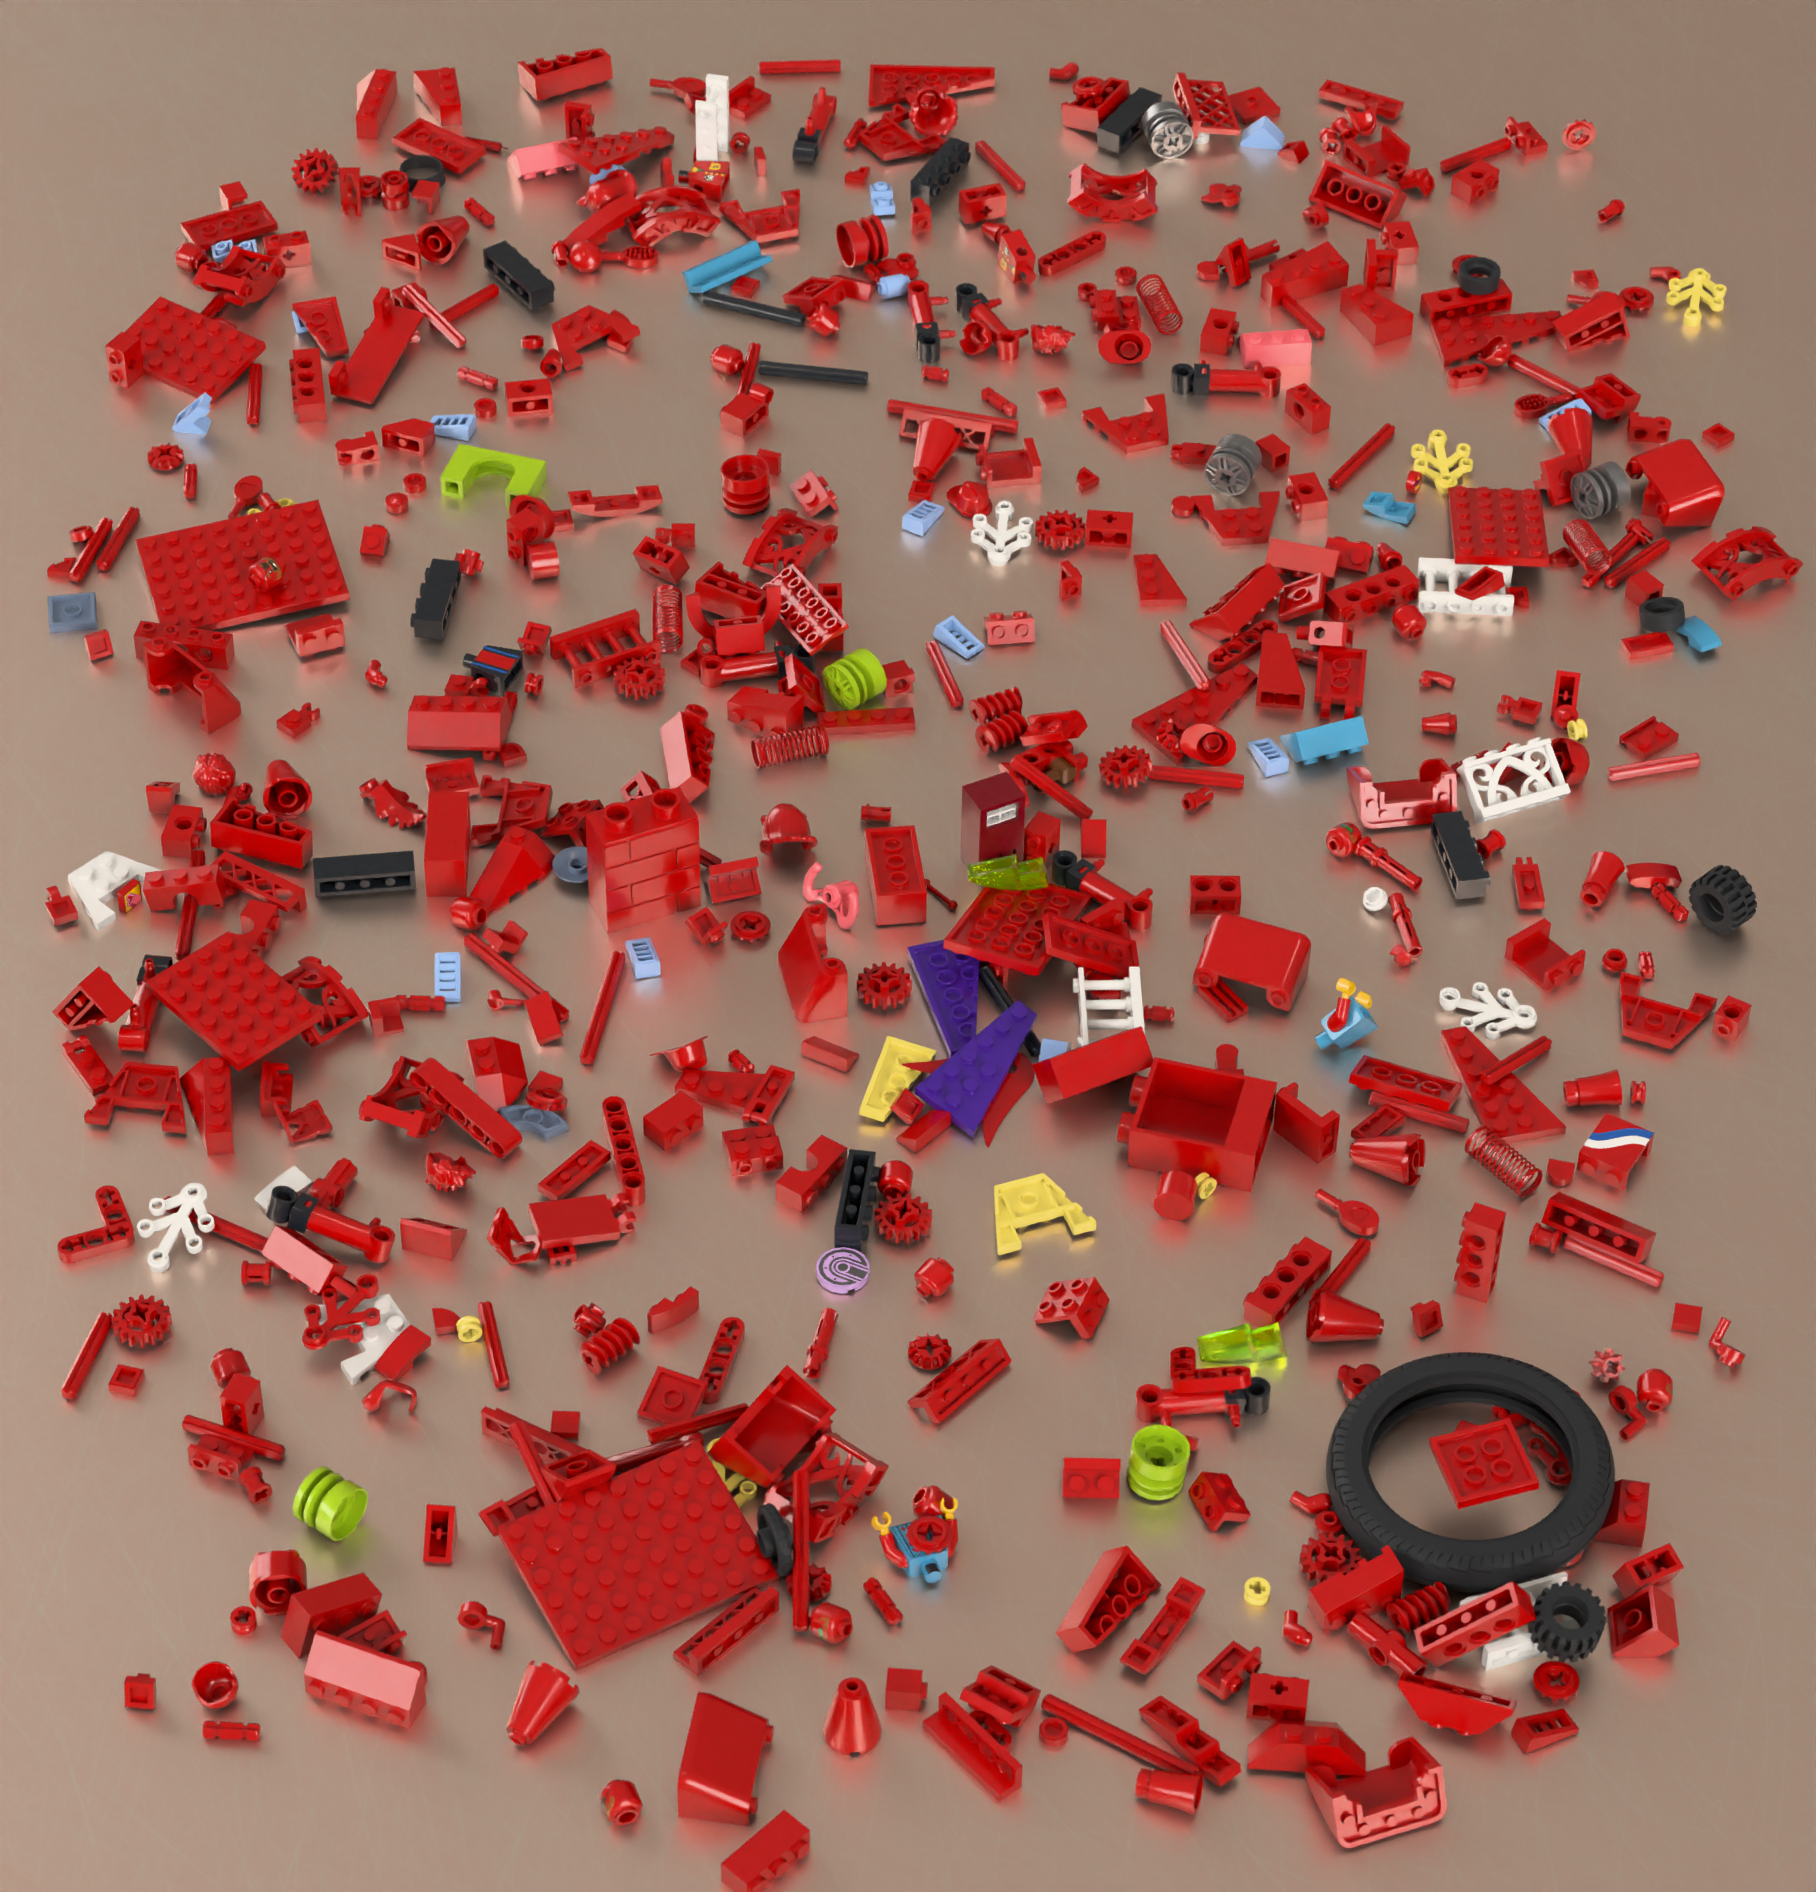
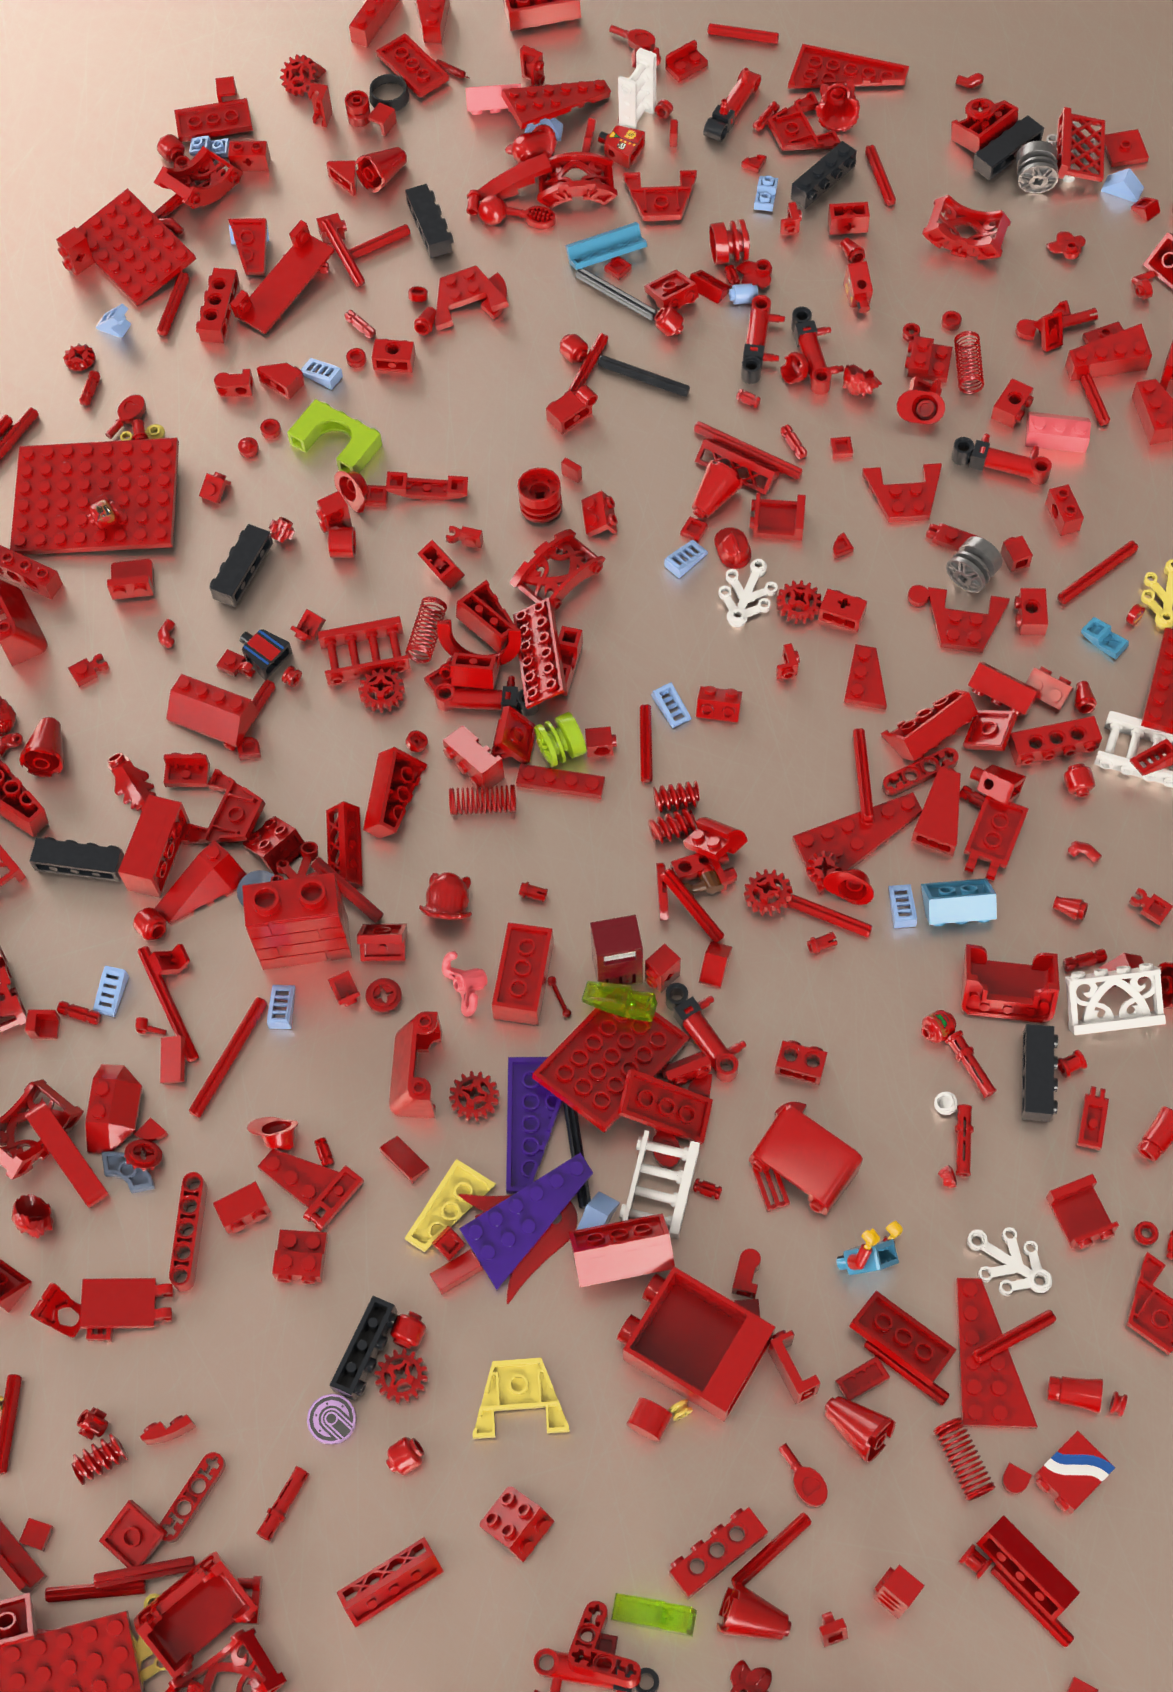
camera: 20 degrees right, 20 degrees up
red gear [361,175,382,200] -> none
red axle [464,197,495,227] -> none
red plate [537,1140,611,1201] -> none
red arch [775,1134,847,1214] -> none
red gear [908,1333,952,1370] -> none
red beam [1038,231,1106,276] -> none

